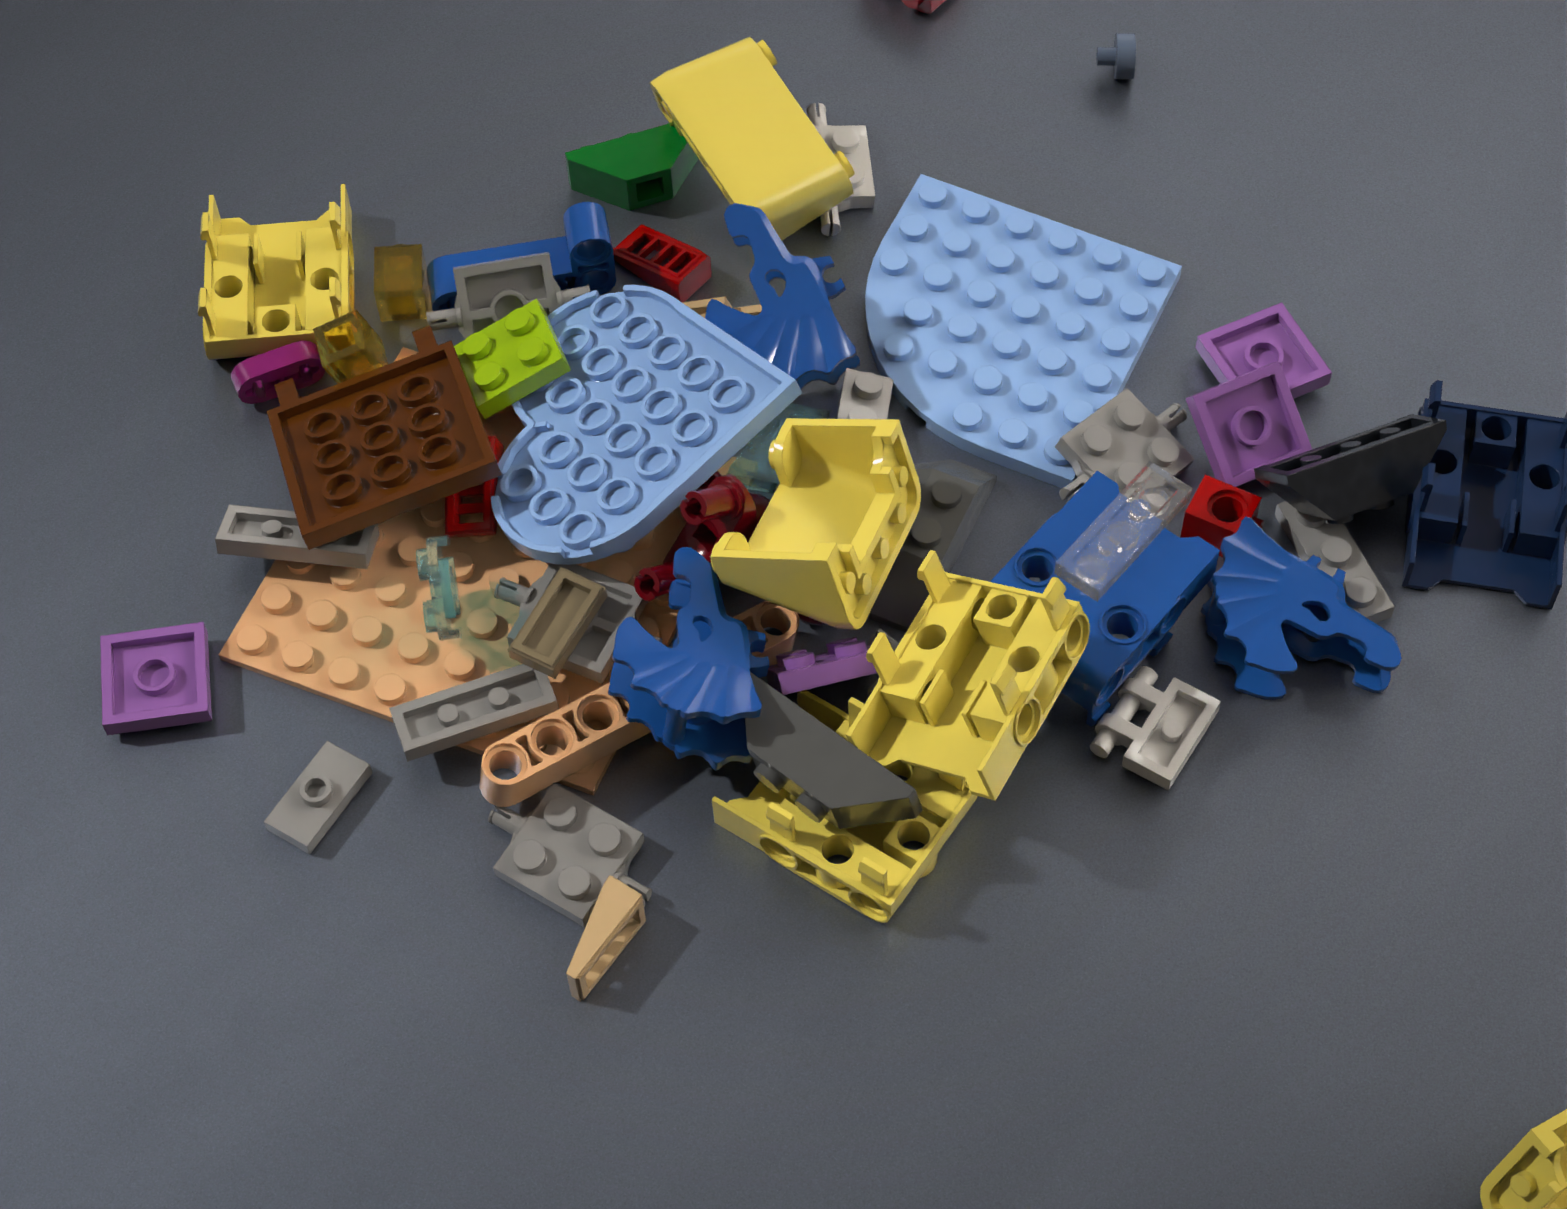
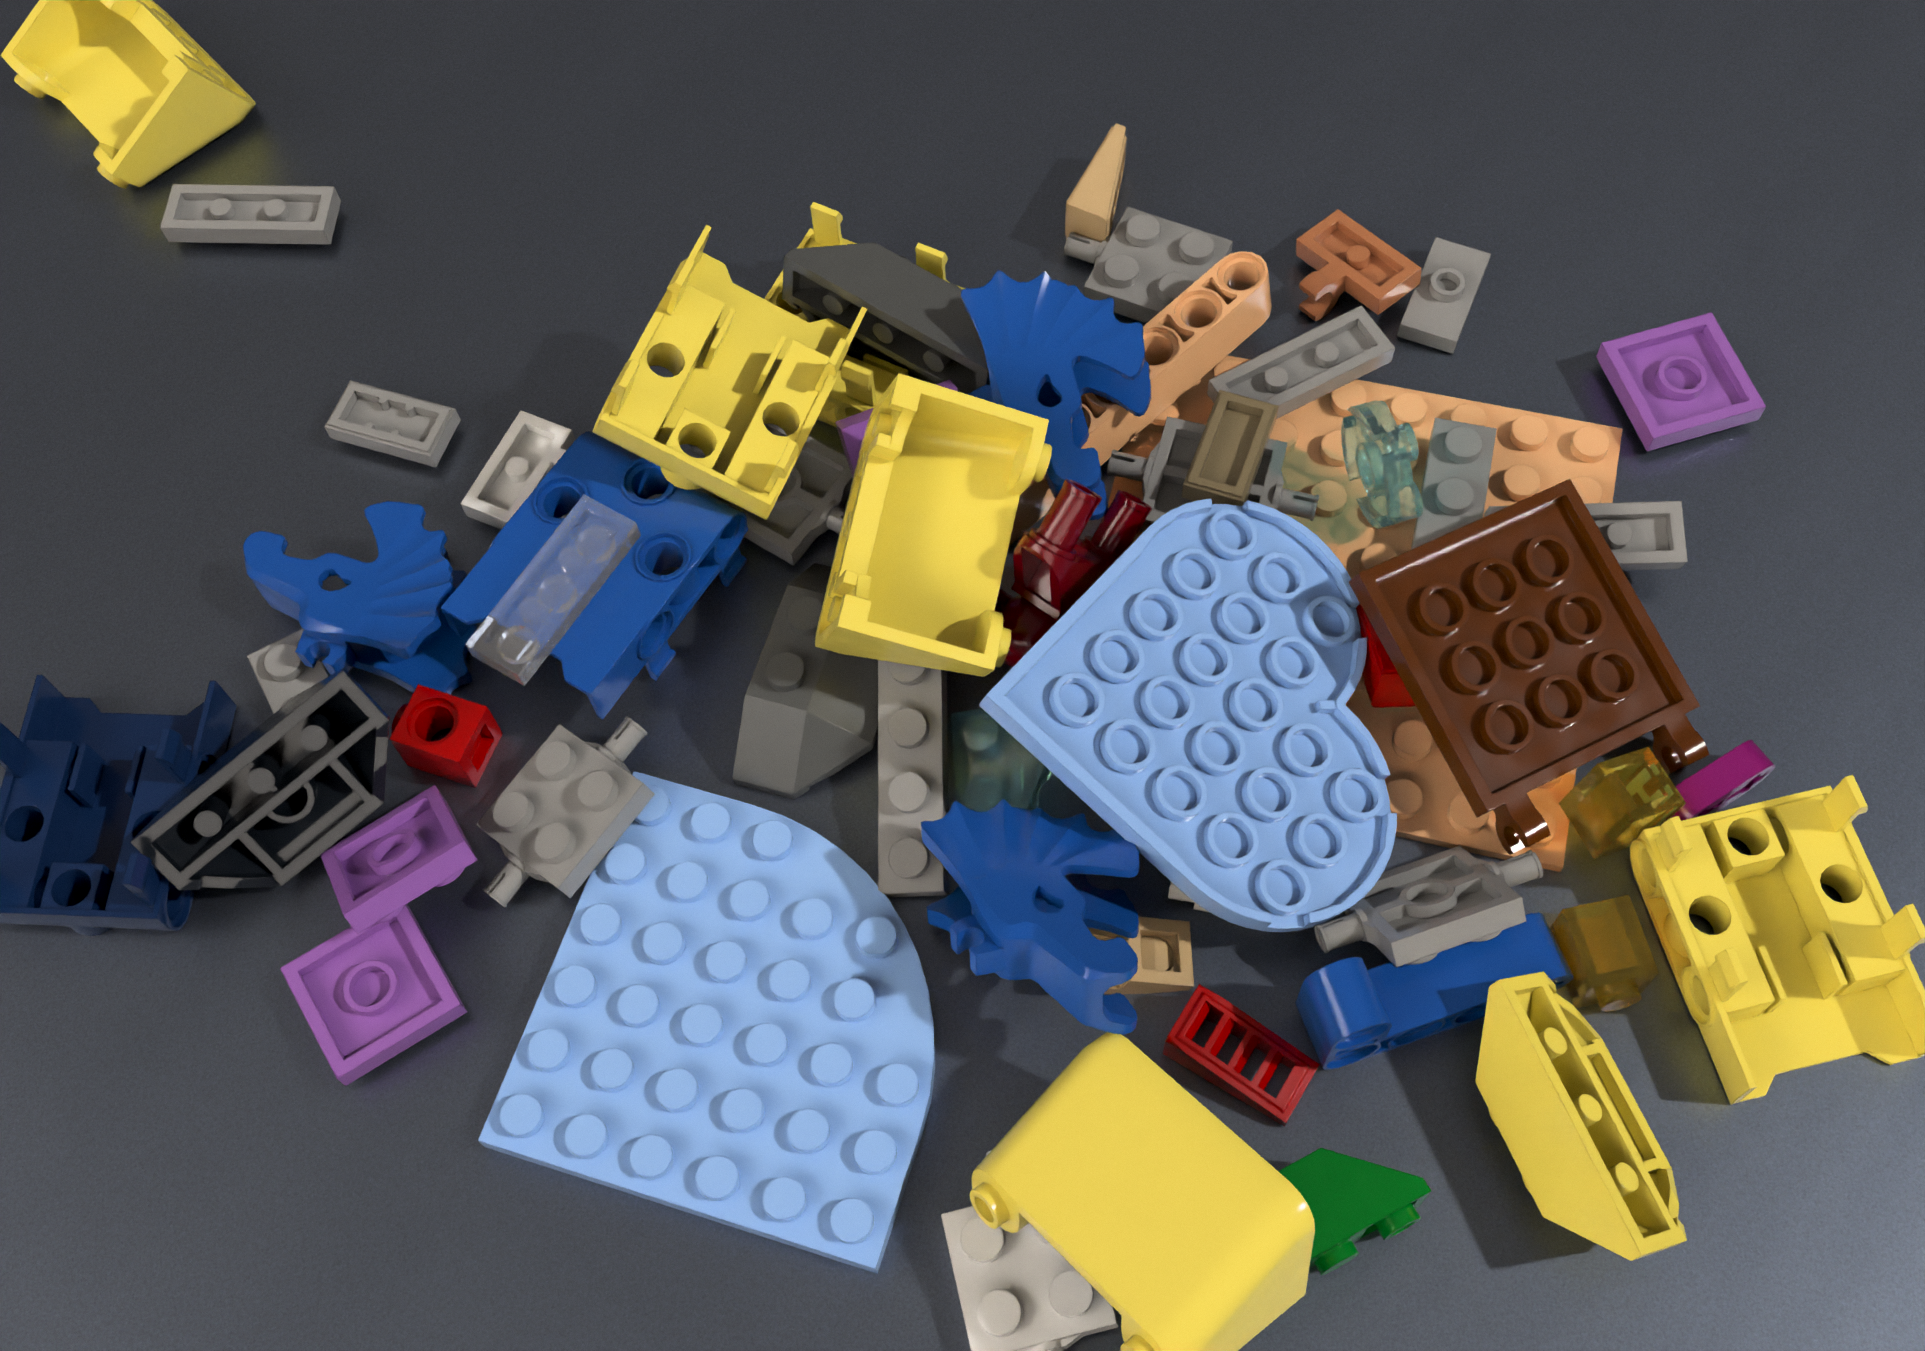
camera: 175 degrees right, 5 degrees up
lime plate [454,298,571,419] -> none
none -> light grey plate [160,184,341,245]
none -> light grey plate [324,380,461,467]
none -> nougat plate [1296,209,1421,321]
none -> light grey plate [1411,418,1497,550]
none -> light yellow wedge [1475,971,1687,1261]

